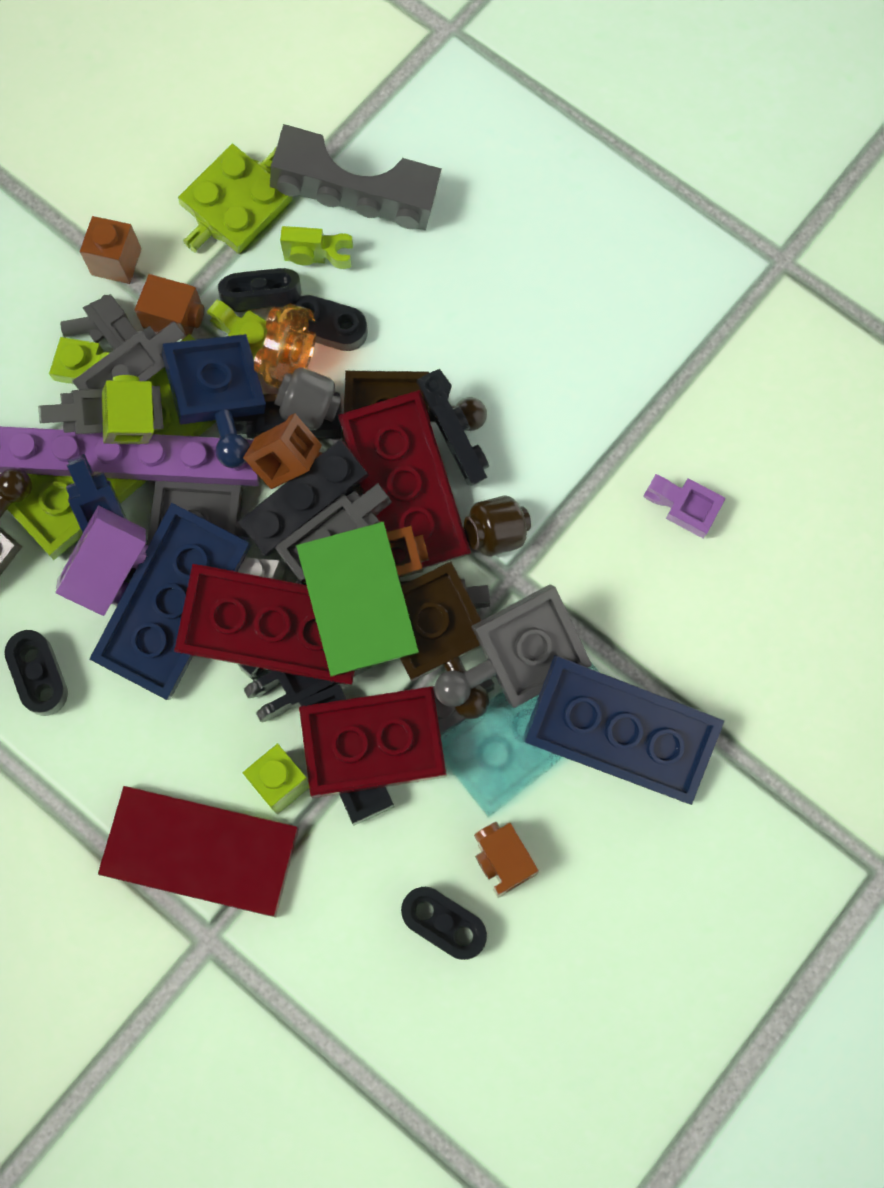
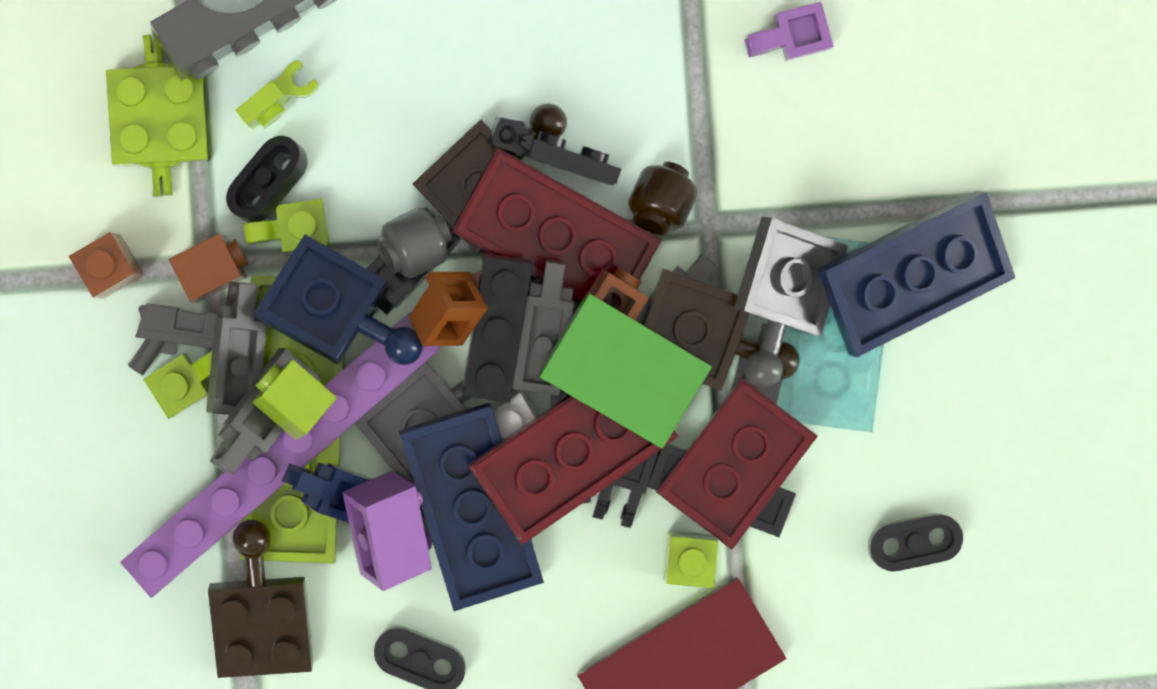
camera: 45 degrees left, 15 degrees up
clear orange plate [254,304,316,389] -> none
black plate [287,295,368,351] -> none
dark orange brick [474,821,539,898] -> none

